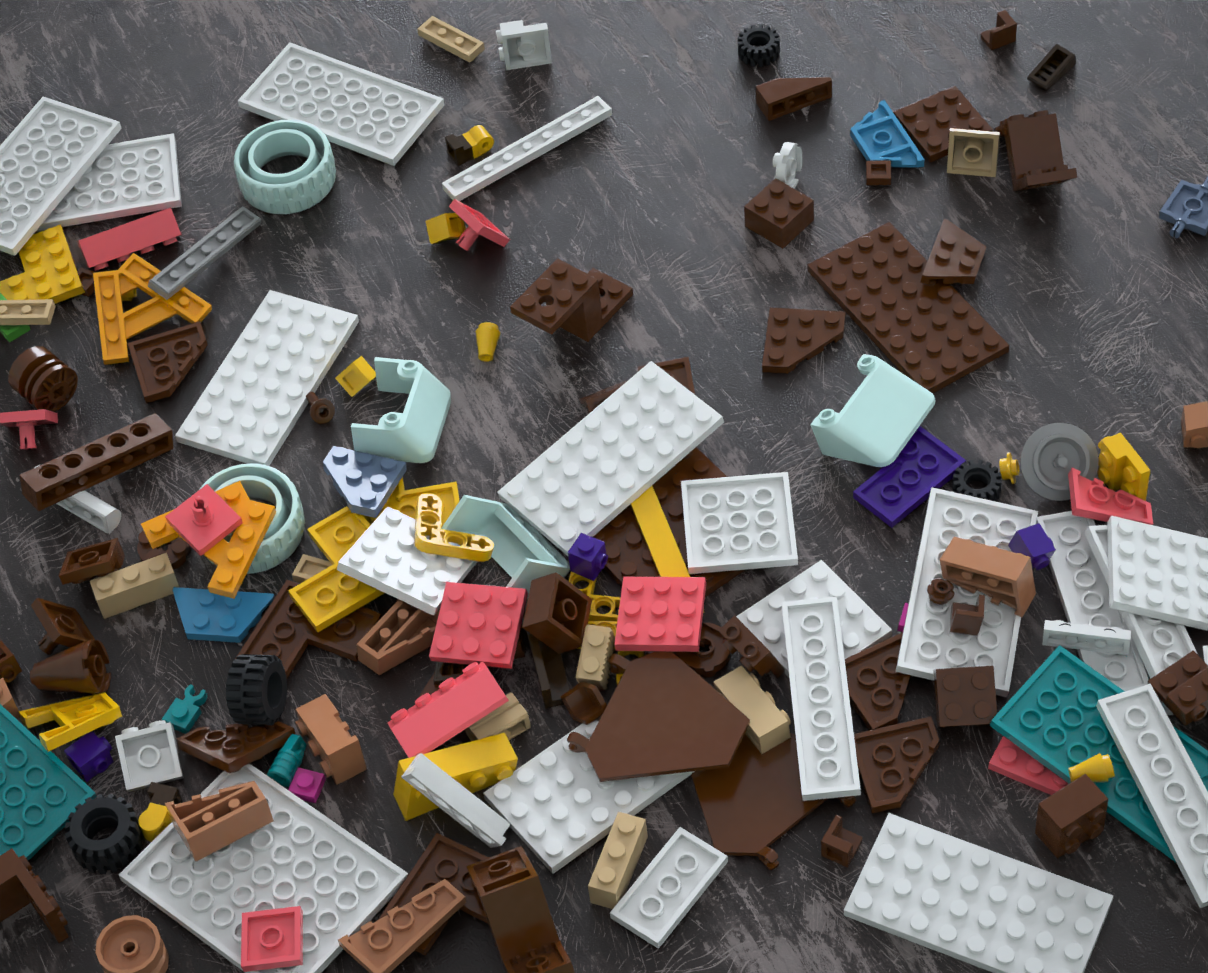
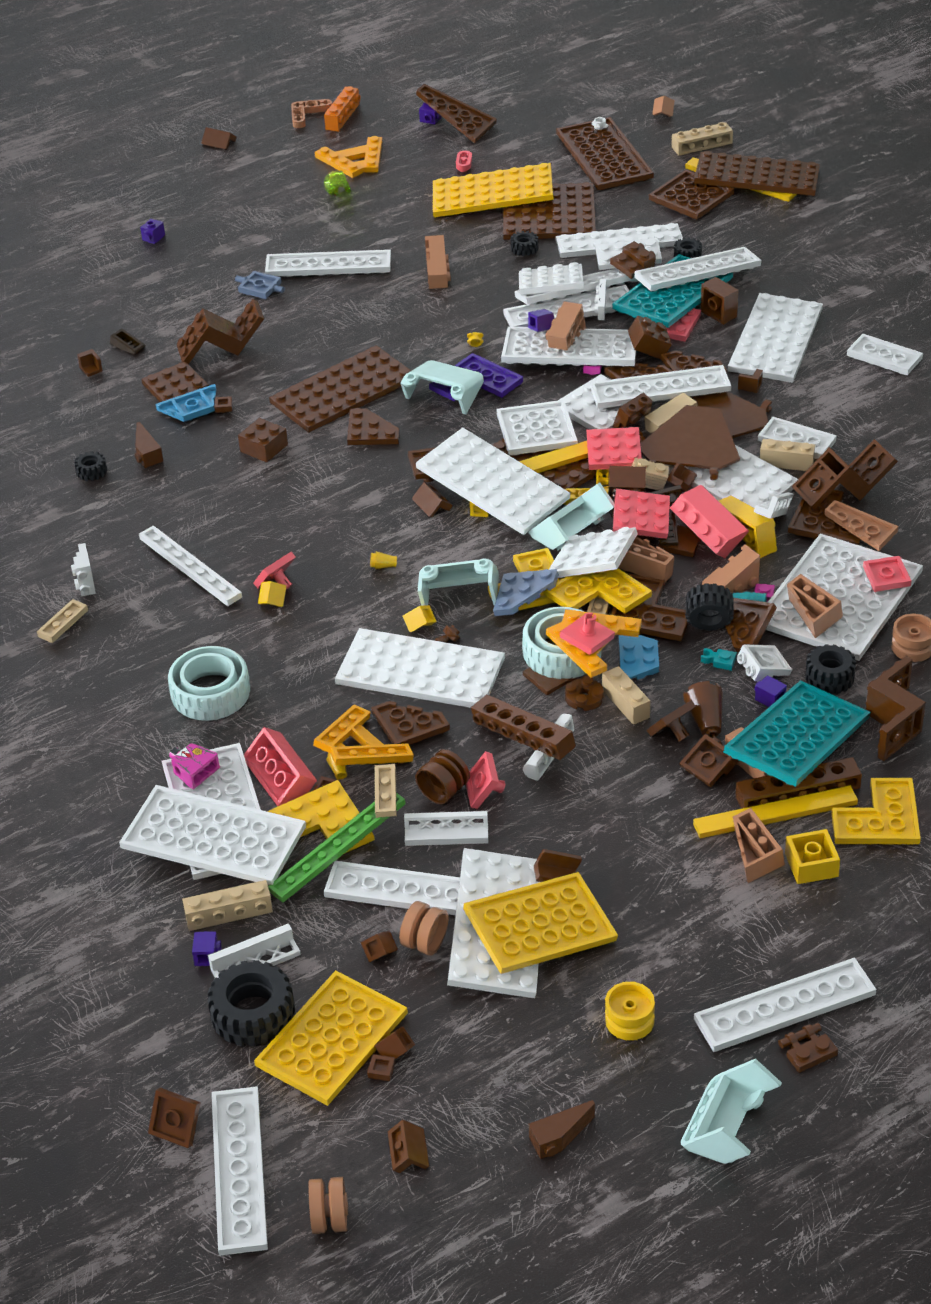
camera: 100 degrees left, 10 degrees down
yellow wing [18,692,122,752] -> none
reddish brown plate [59,538,125,585] -> none
leg [138,782,182,842] -> none
light grey tile [148,206,261,300] -> none
white plate [238,42,444,166] -> none
yellow beam [414,493,494,562] -> none
leg [445,125,494,166] -> none
reddish brown bracket [510,258,633,342] -> none
dark purple brick [568,533,608,581] -> none
white plate [773,142,802,189] -> none
reddish brown wing [920,219,987,284] -> none
reddish brown plate [927,578,955,605] -> none
tan slope [947,128,1000,177] -> none
reddish brown panel [950,594,985,636] -> none
black tyre [952,459,1002,502] -> none
light grey piece [1020,423,1099,501] -> none
coral wing [1068,467,1153,525] -> none
yellow cone [1068,753,1115,783] -> none
yellow plate [1097,432,1150,501] -> none
none -> dark pink torso [169,744,220,790]

